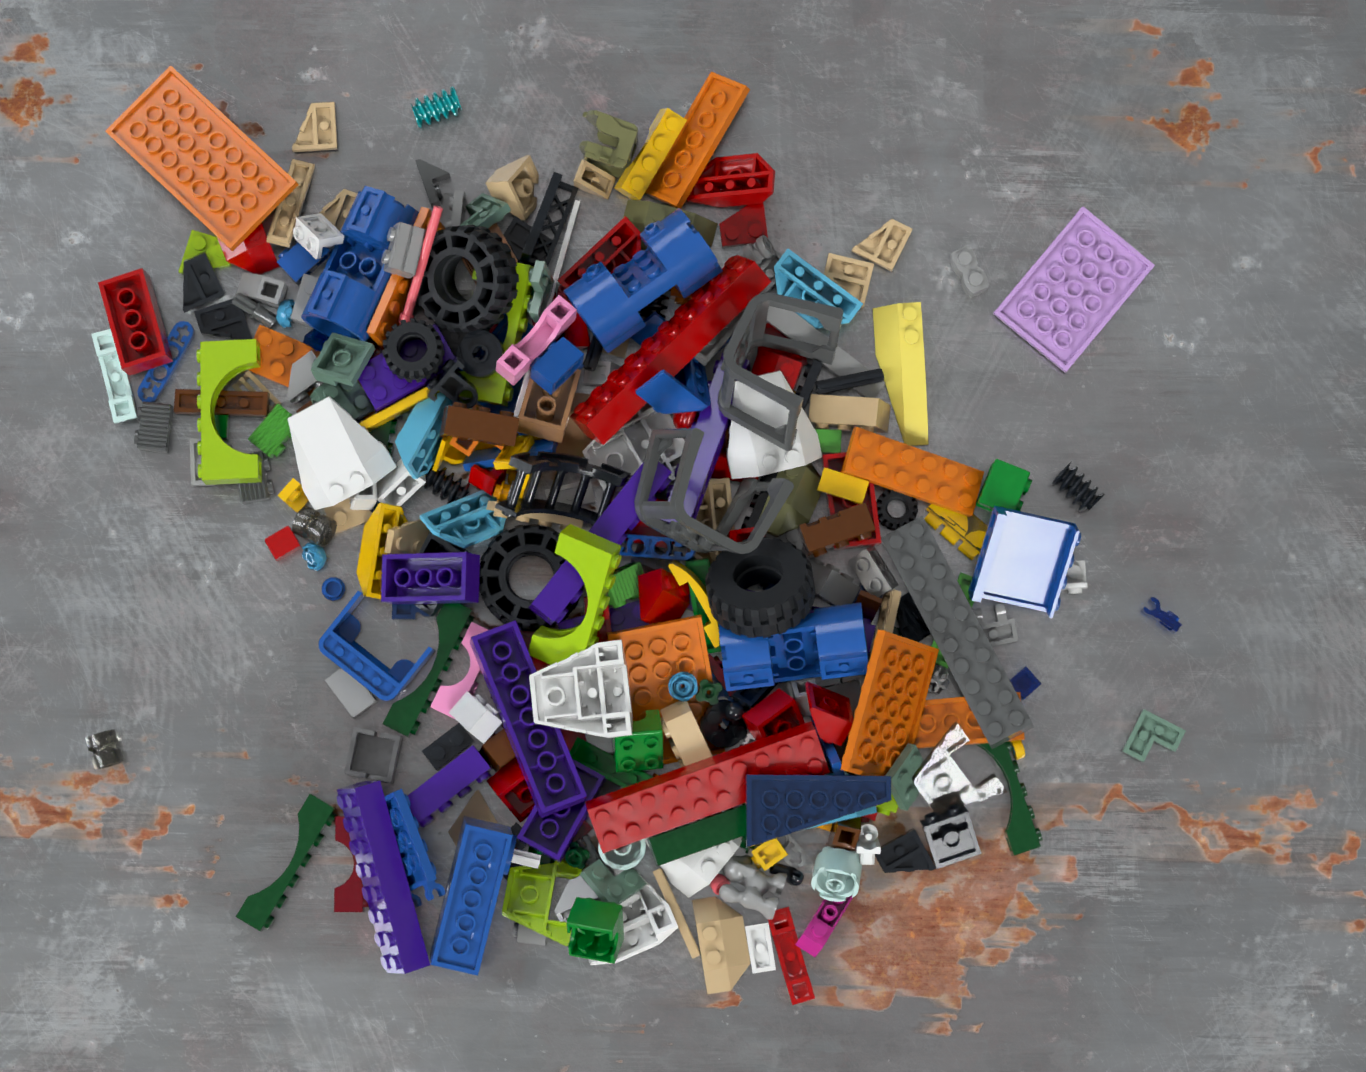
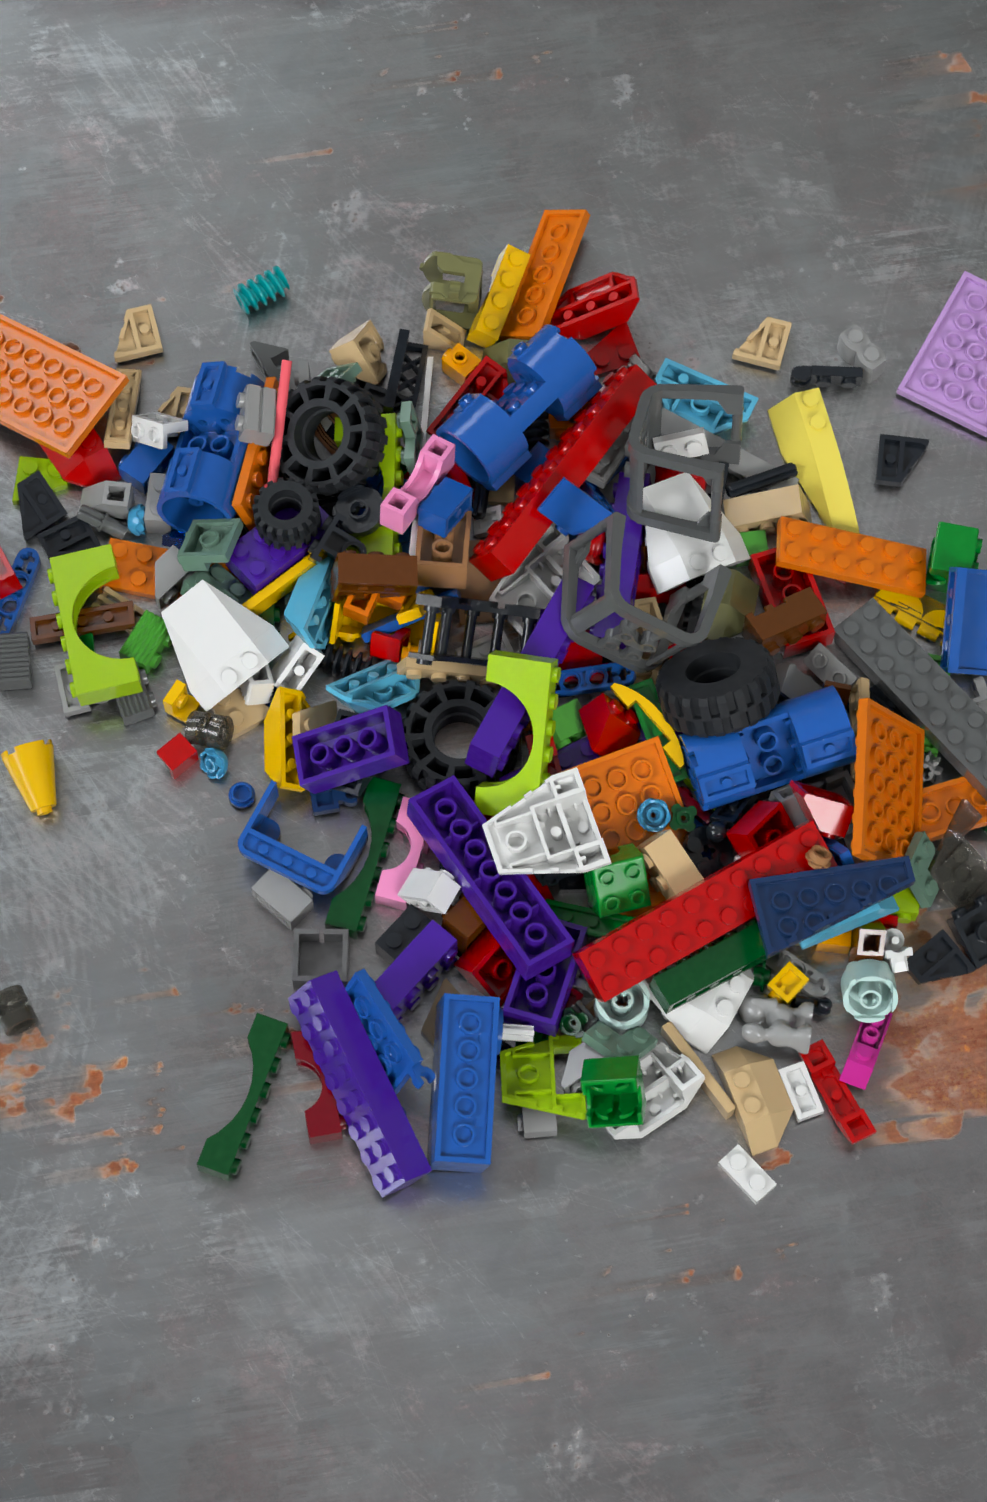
camera: 10 degrees left, 15 degrees down
coral hinge [709,874,730,895] -> none
yellow tile [817,467,869,504] -> none
tan wing [824,253,874,308] -> none
black tyre [876,489,918,530] -> none
none -> yellow cone [0,739,57,816]
none -> light orange brick [441,343,482,386]
none -> white plate [653,427,709,458]
none -> white plate [718,1144,777,1204]
none -> black hinge [790,365,863,389]
none -> medium nougat plate [805,845,832,869]
none -> black wing [875,434,929,487]

